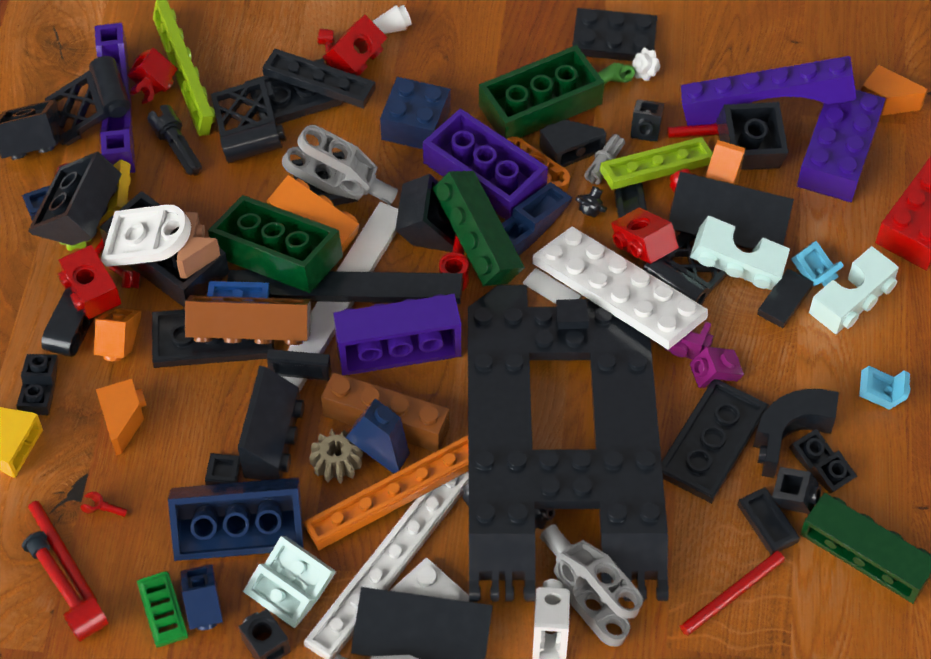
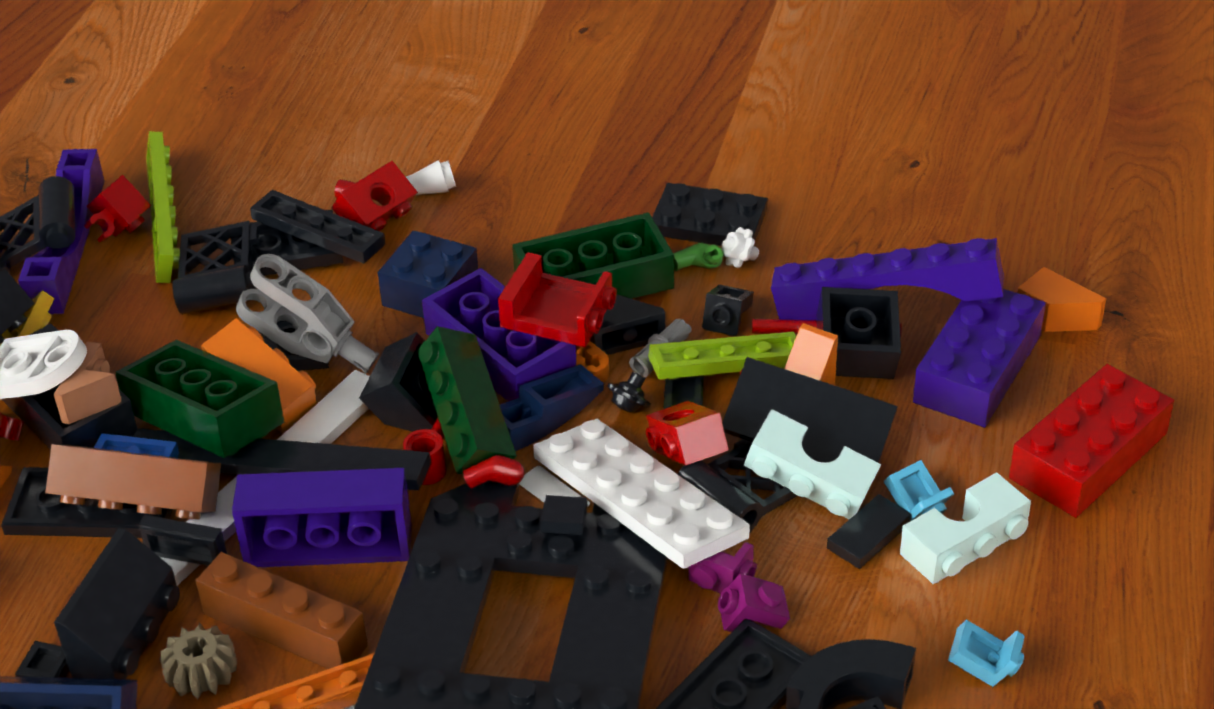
camera: 10 degrees right, 15 degrees down
black piece [147,105,202,175] -> none
dark blue slope [346,398,410,474] -> none
none -> red arm [463,455,524,489]
none -> red panel [498,252,617,347]

